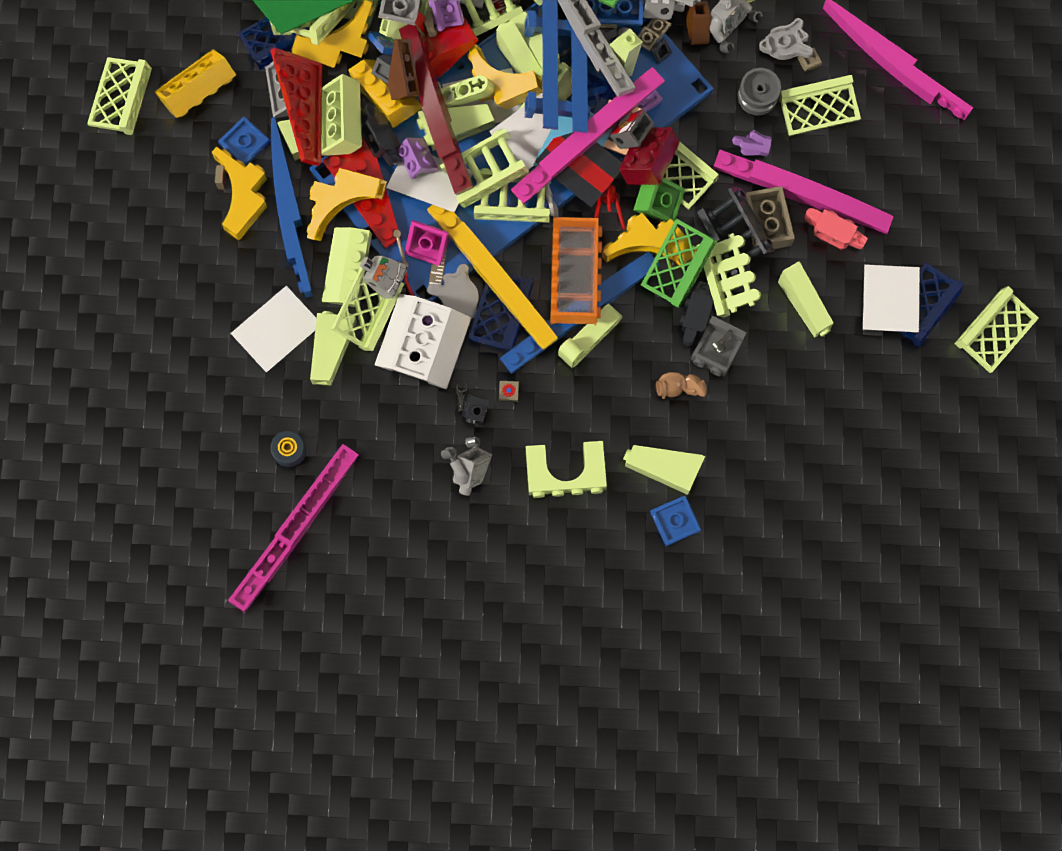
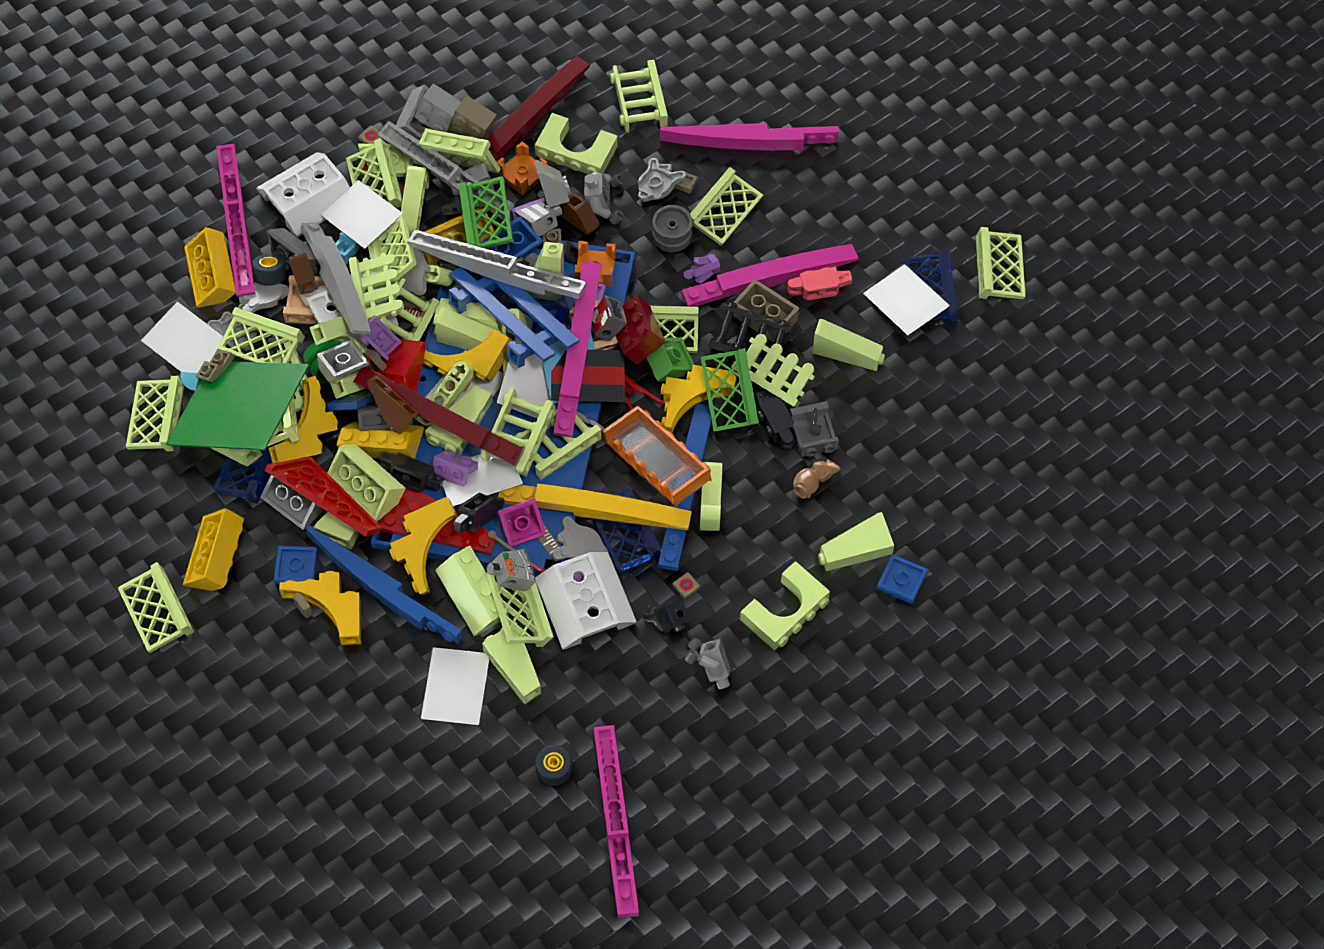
camera: 40 degrees left, 15 degrees down
none -> black hinge [454,492,505,533]
none -> orange panel [575,241,616,287]

